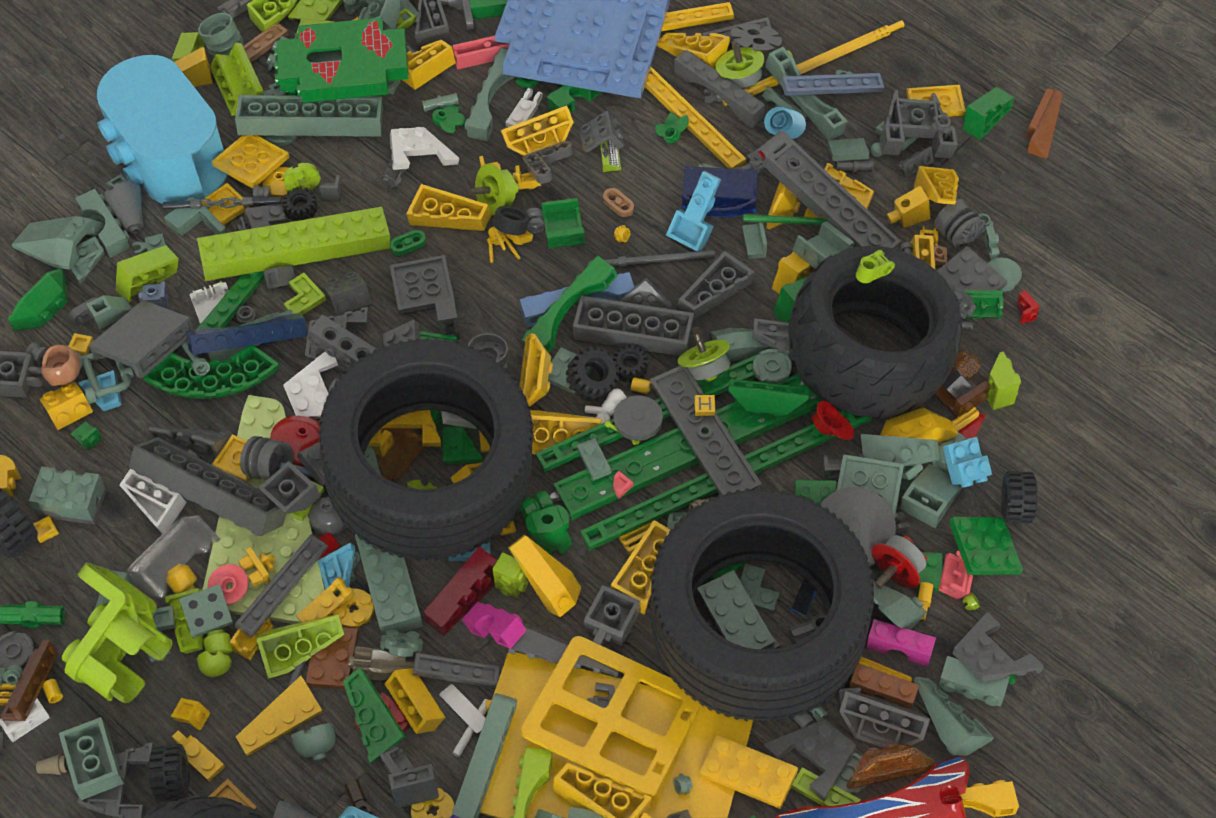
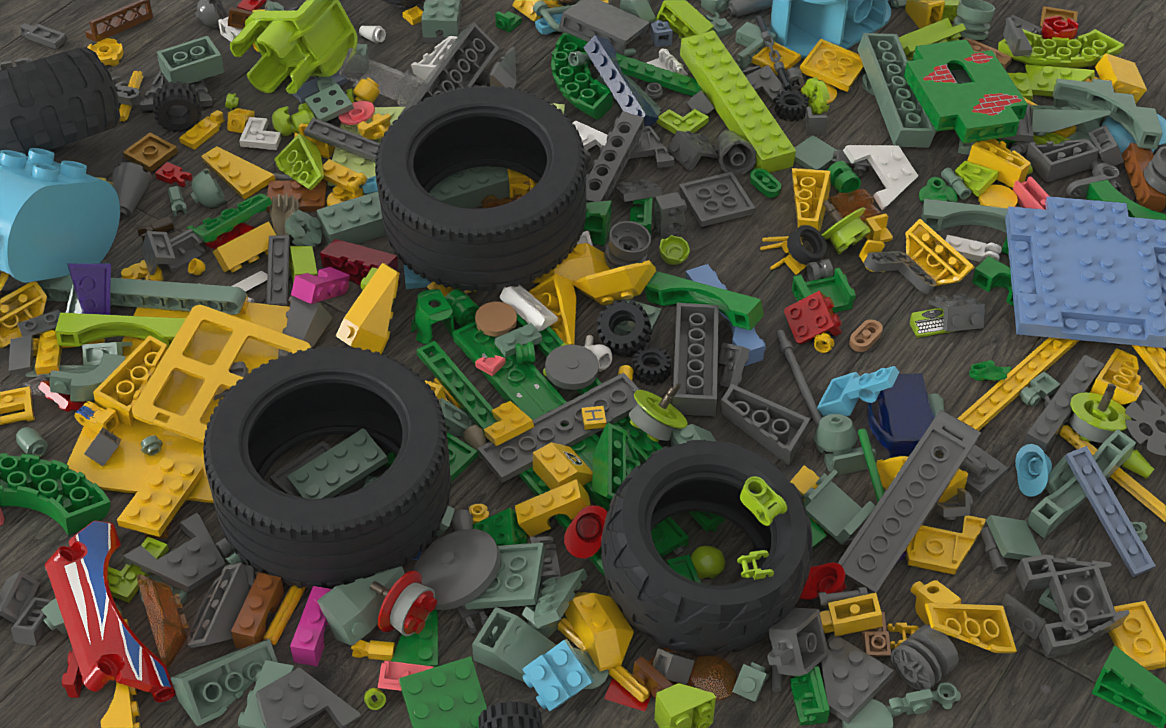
camera: 80 degrees right, 10 degrees down
none -> red plate [155,162,192,188]
none -> sand green bar [168,186,188,216]
none -> yellow hinge [188,258,206,275]
none -> lime plate [225,93,239,111]
none -> white plate [239,117,281,150]
none -> lime hinge [289,246,318,283]
none -> white cone [359,26,386,43]
none -> medium nougat tile [475,301,517,337]
none -> yellow plate [484,401,534,446]
none -> white slope [500,285,558,331]
none -> green wheel [515,342,535,365]
none -> yellow arch [515,479,591,537]
none -> yellow slope [533,442,593,490]
none -> lime hair [659,235,690,265]
none -> dark grey cone [718,130,756,176]
none -> sand green bracket [732,662,769,702]
none -> lime piece [737,550,774,580]
none -> red bracket [784,291,842,344]
none -> sand green tile [794,135,838,170]
none -> sand green cone [813,414,858,456]
none -> green wheel [827,161,861,197]
none -> clear orange slope [829,189,881,223]
none -> lime wing [955,161,999,197]
none -> yellow tile [978,185,1018,208]
none -> dark grey panel [1003,17,1032,56]
none -> sand green plate [1019,372,1061,407]

